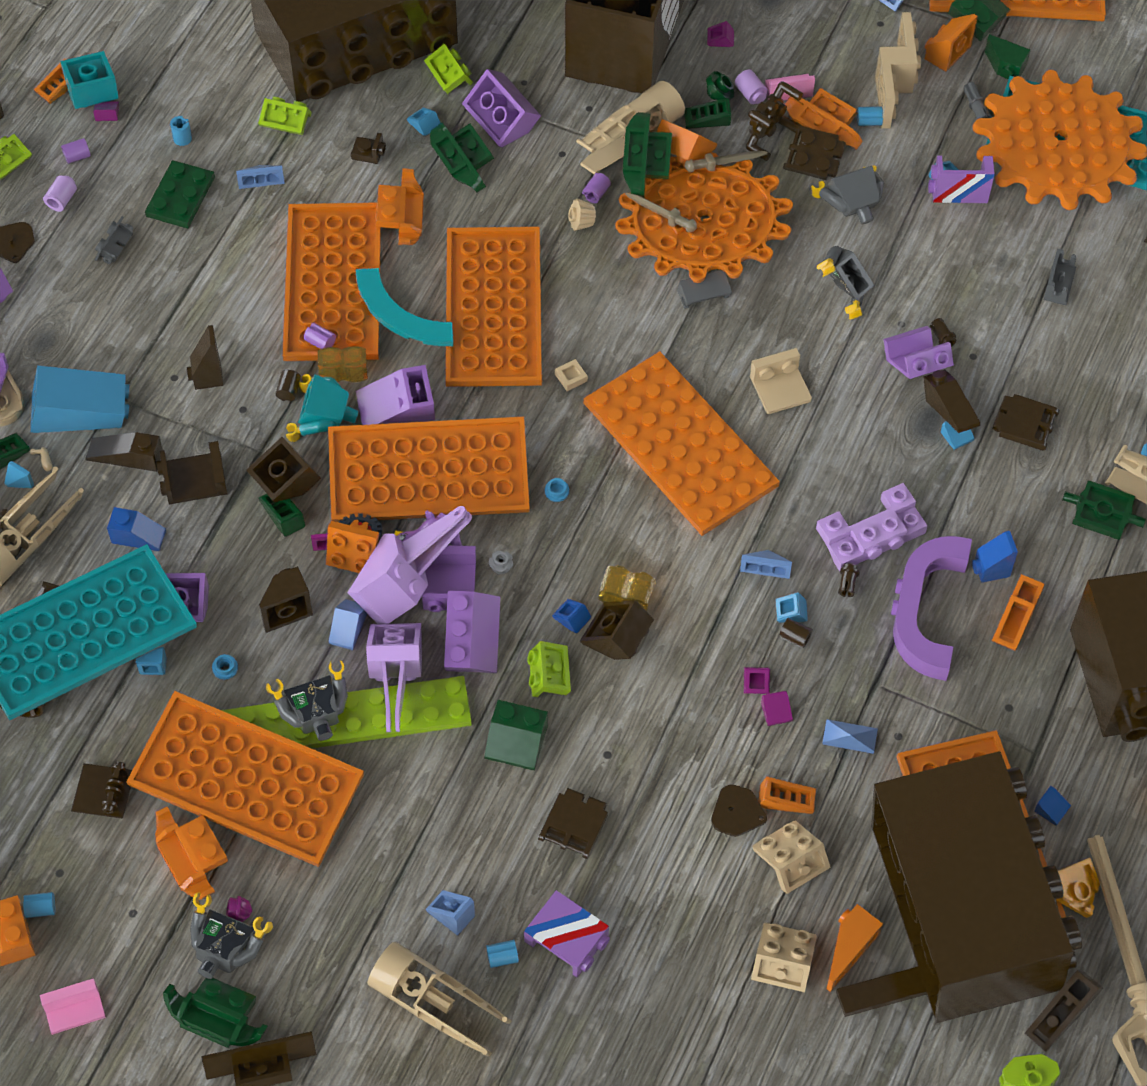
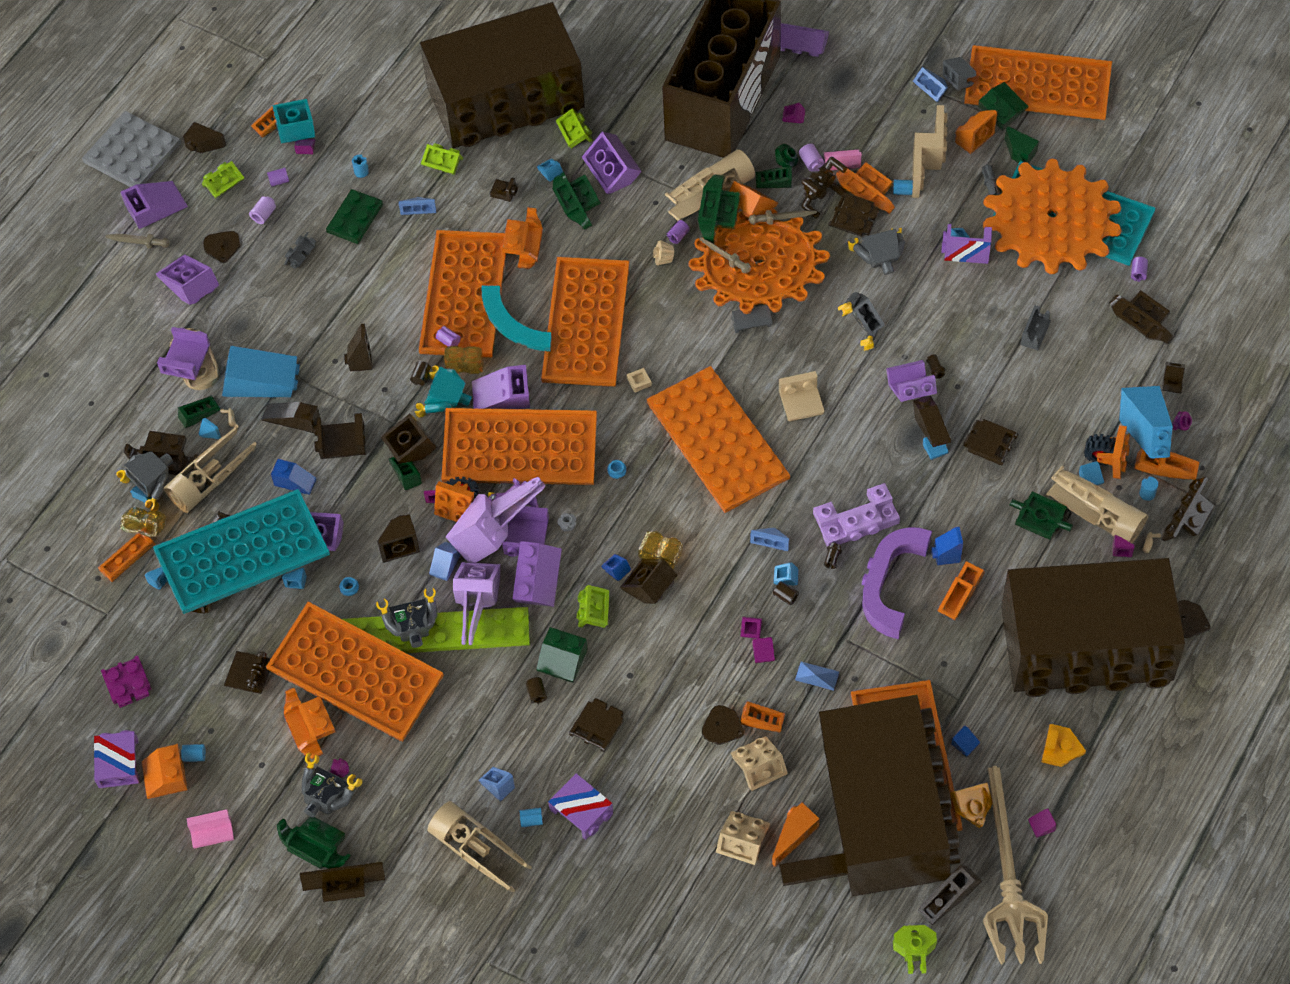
camera: 10 degrees right, 0 degrees up
none -> dark brown piece [526,677,547,704]

